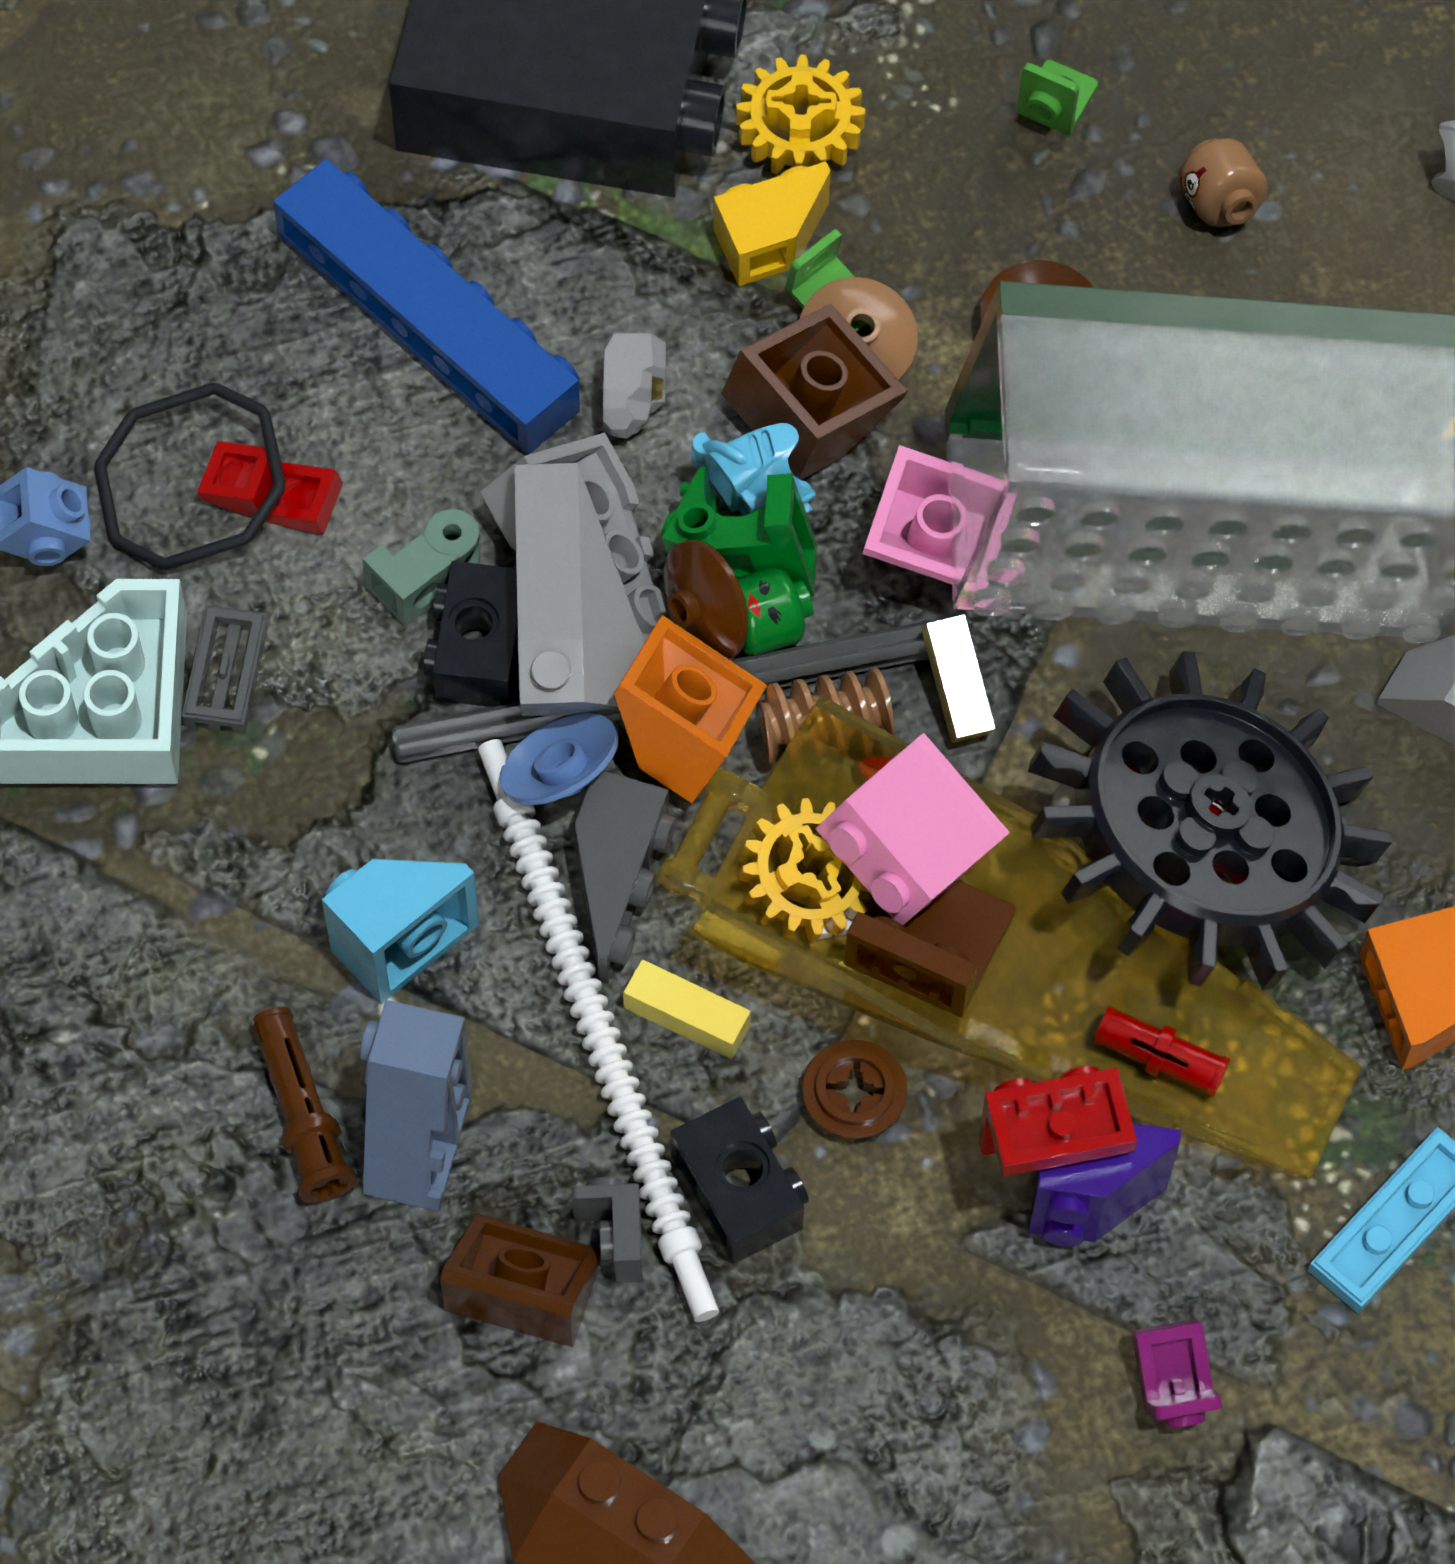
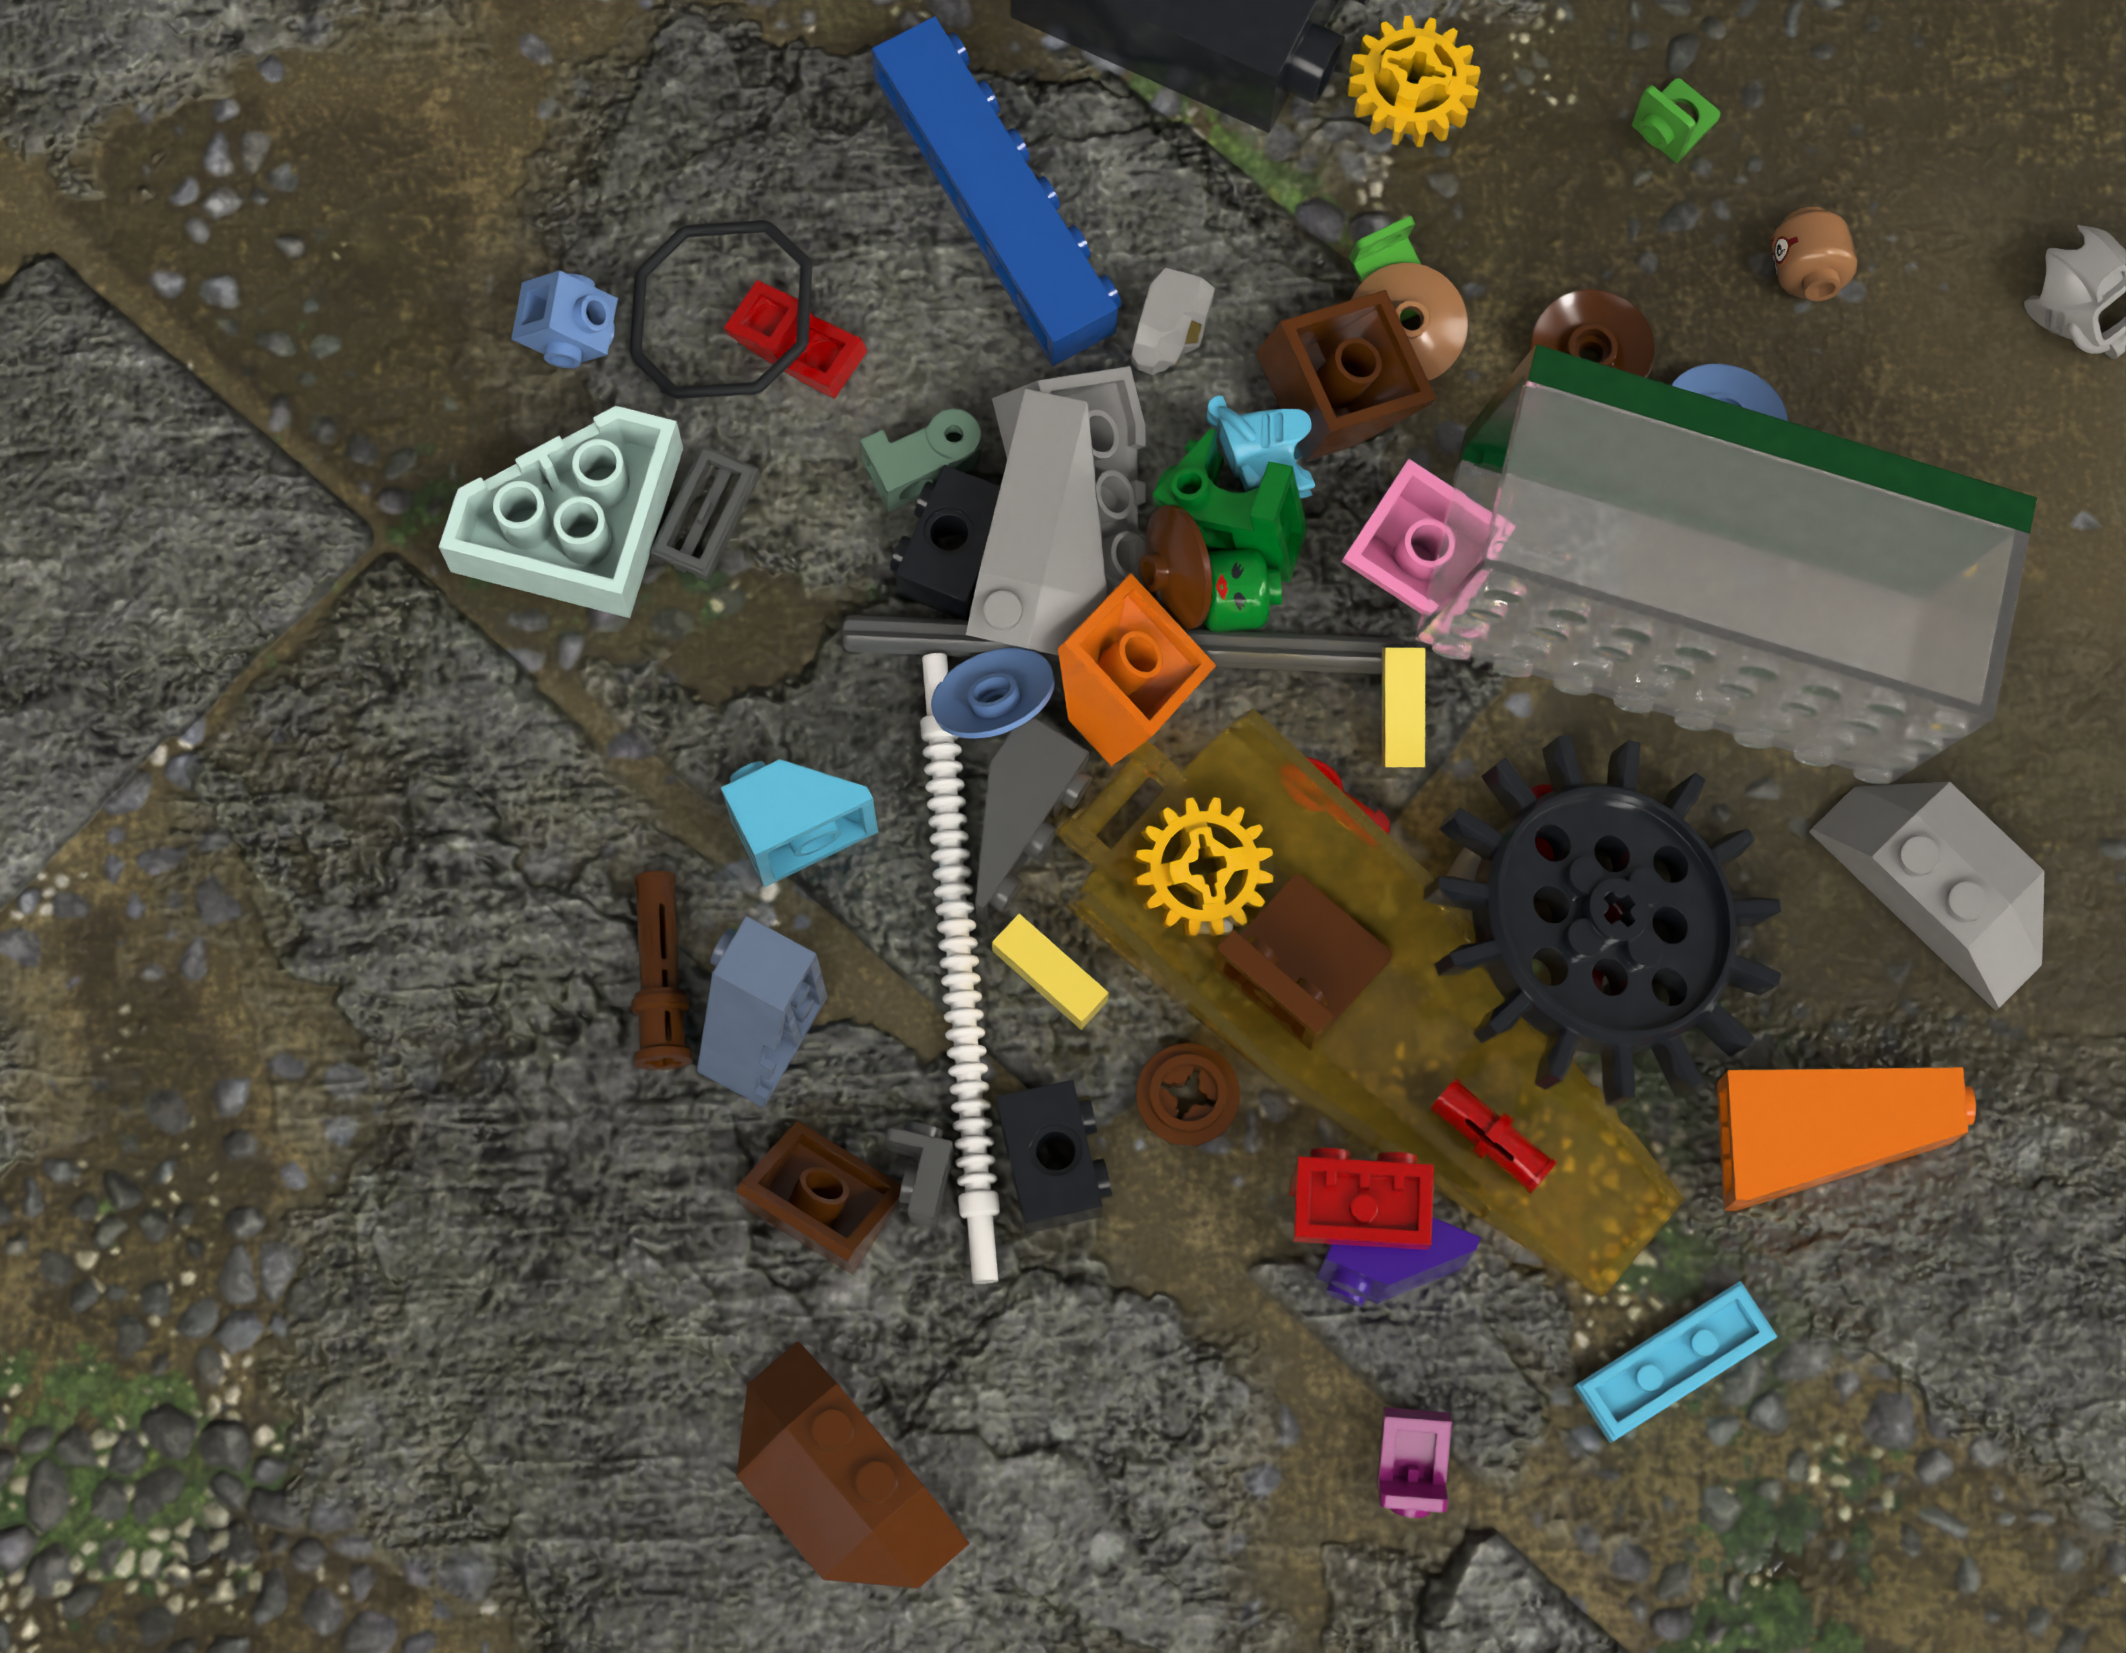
camera: 15 degrees right, 10 degrees up
yellow slope [713,161,831,287] -> none
medium nougat piece [758,667,895,764] -> none
bright pink slope [816,733,1010,925] -> none

